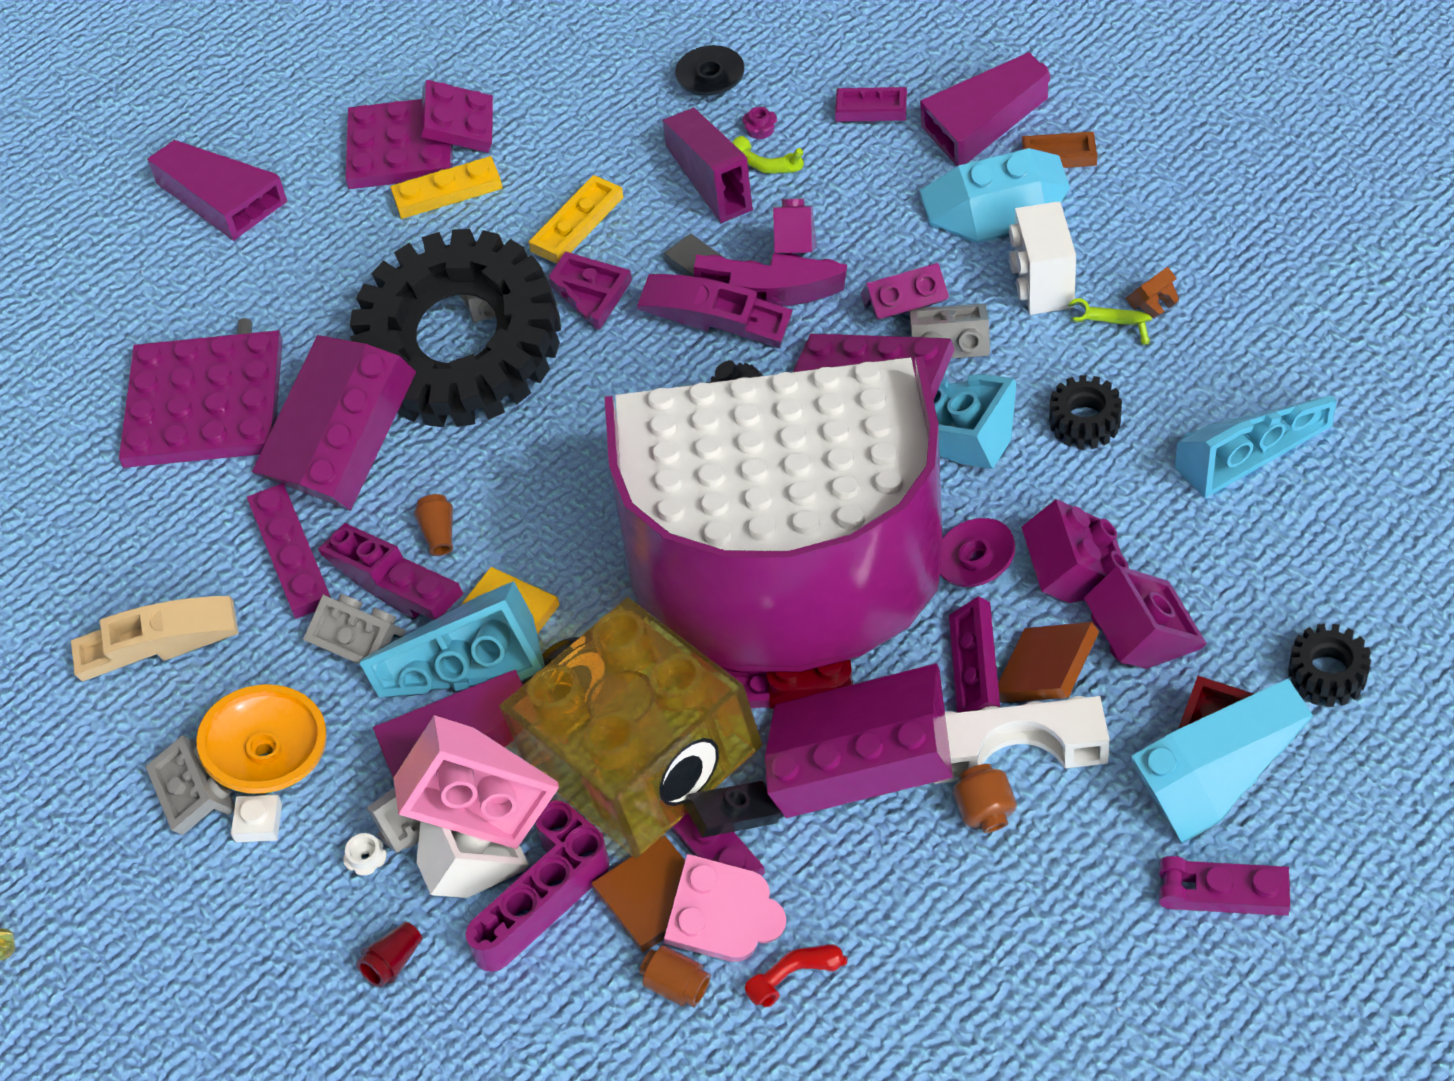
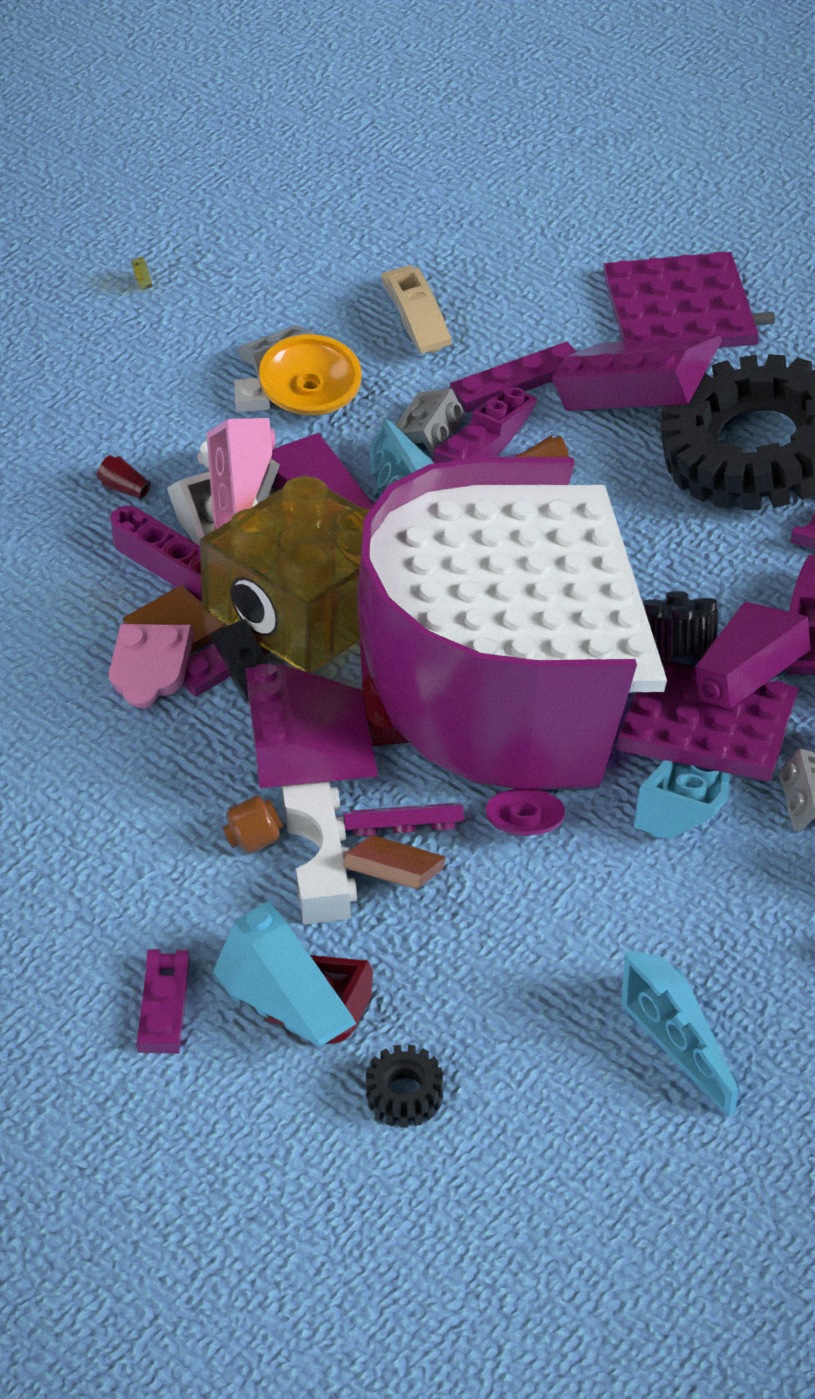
camera: 80 degrees right, 5 degrees down
dark orange brick [639,945,711,1007] -> none
red piece [745,944,848,1007] -> none
magenta slope [1021,499,1129,603] -> none
black tyre [1049,375,1122,450] -> none
magenta slope [1084,565,1207,669] -> none
none -> magenta slope [695,602,811,709]

